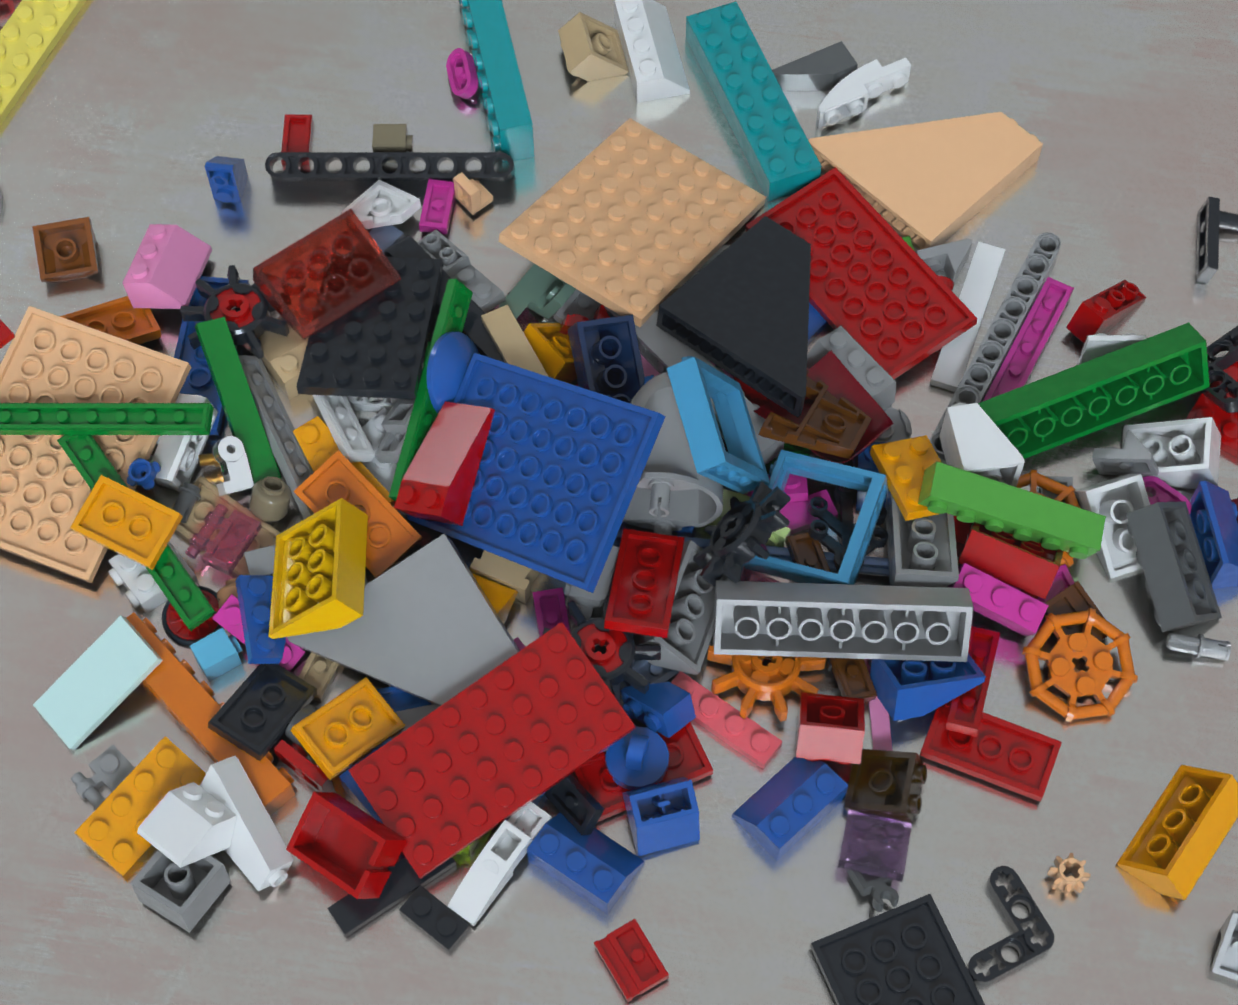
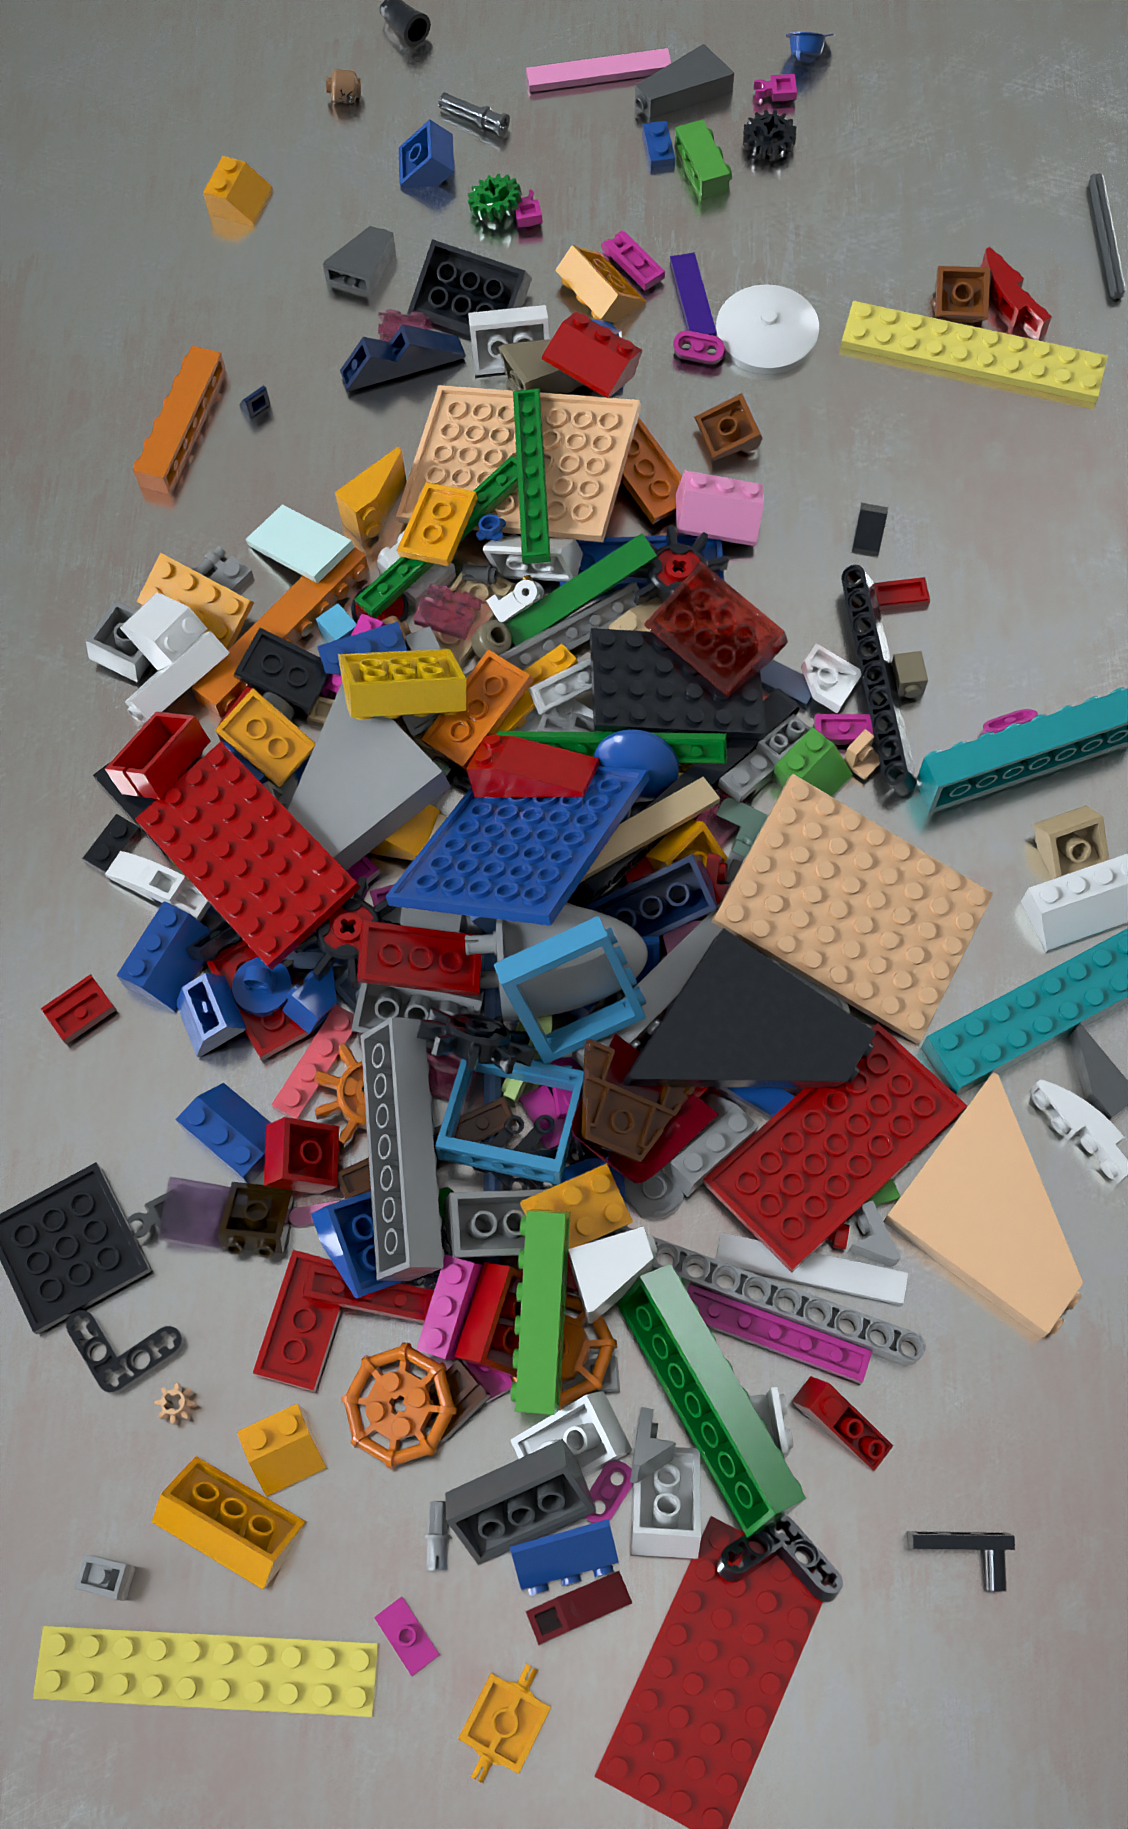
camera: 85 degrees right, 5 degrees up
blue slope [205,156,248,202] -> none
none -> light orange slope [237,1403,327,1497]
none -> light orange slope [335,447,407,543]
none -> bright green slope [772,727,853,797]
none -> black slope [852,502,888,555]

